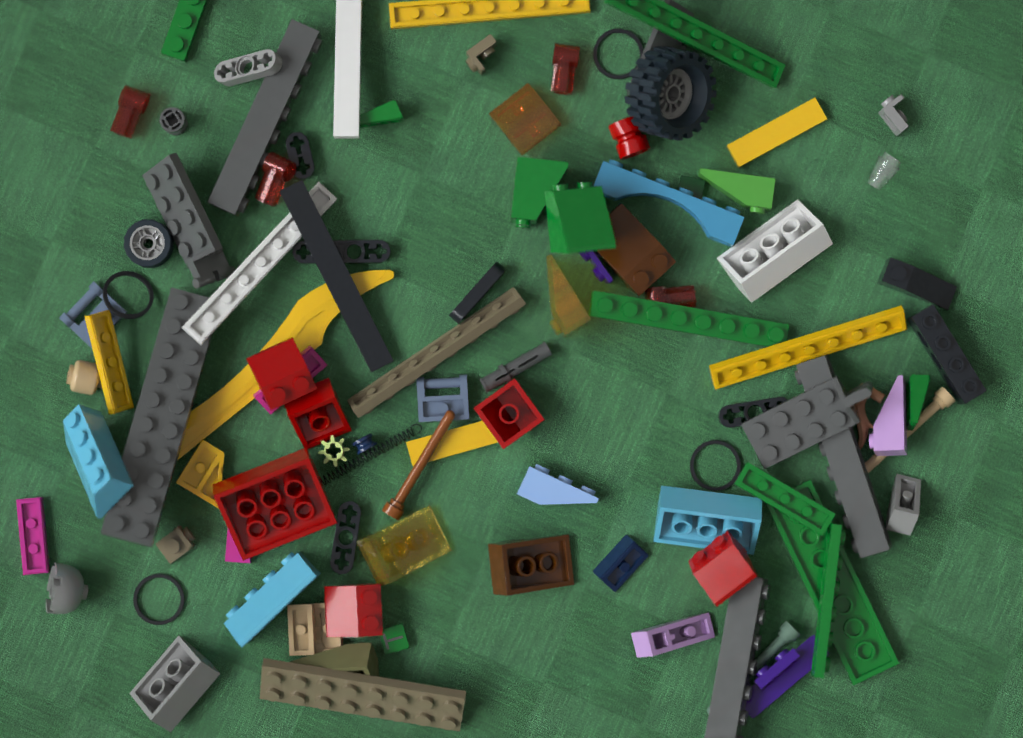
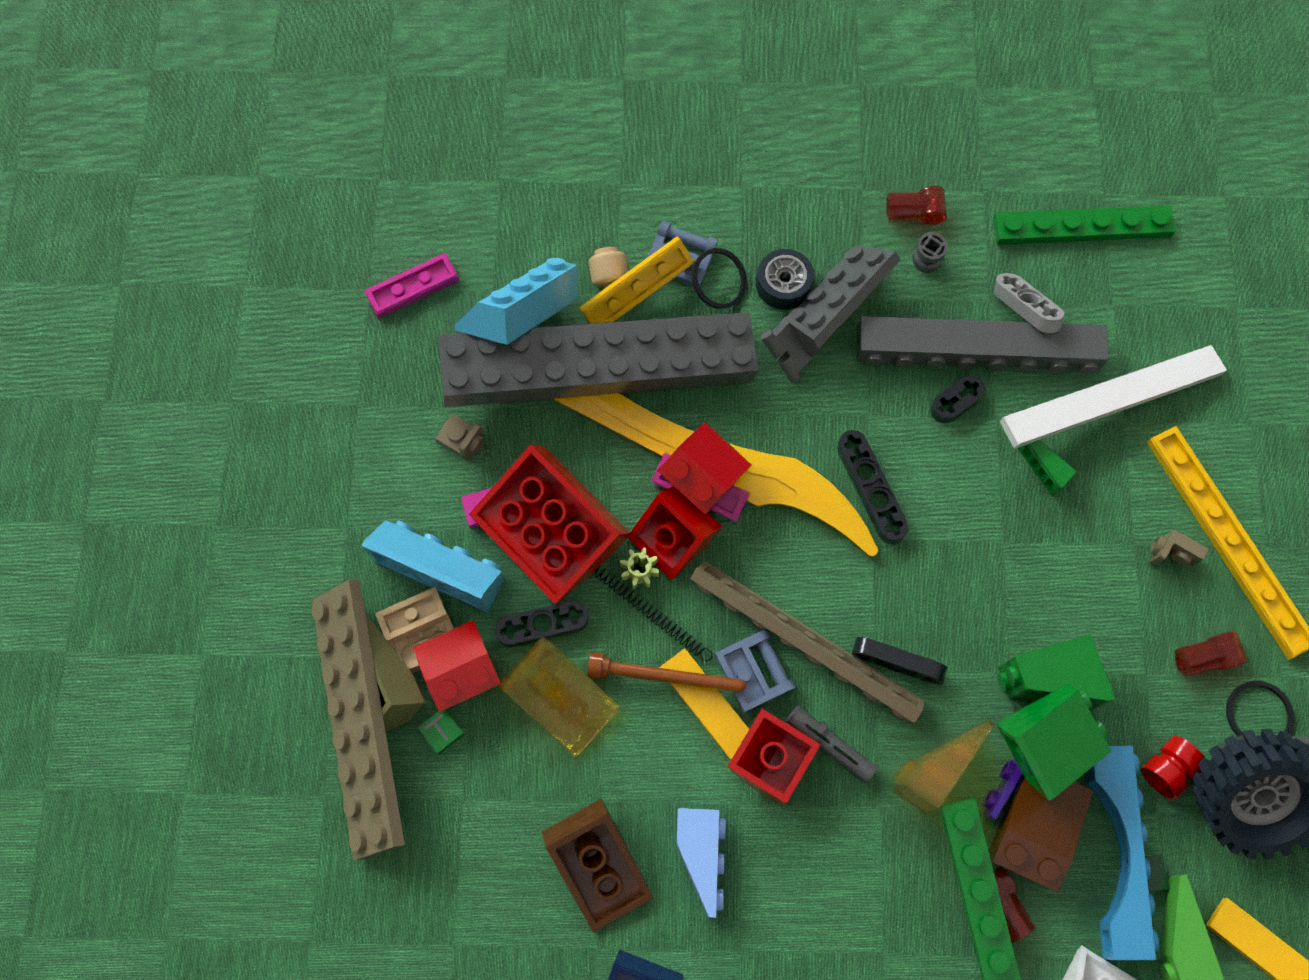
camera: 65 degrees right, 15 degrees down
light grey cylinder [45,563,88,614] -> none
light grey slope [129,636,220,732] -> none
black piece [133,574,185,625] -> none
yellow wing [176,439,224,508] -> none
white tile [182,182,337,345] -> none
clear red piece [255,152,296,207] -> none
black tile [279,180,393,372] -> none
dark blue bush [352,433,377,455] -> none
clear orange slope [489,83,561,155] -> none

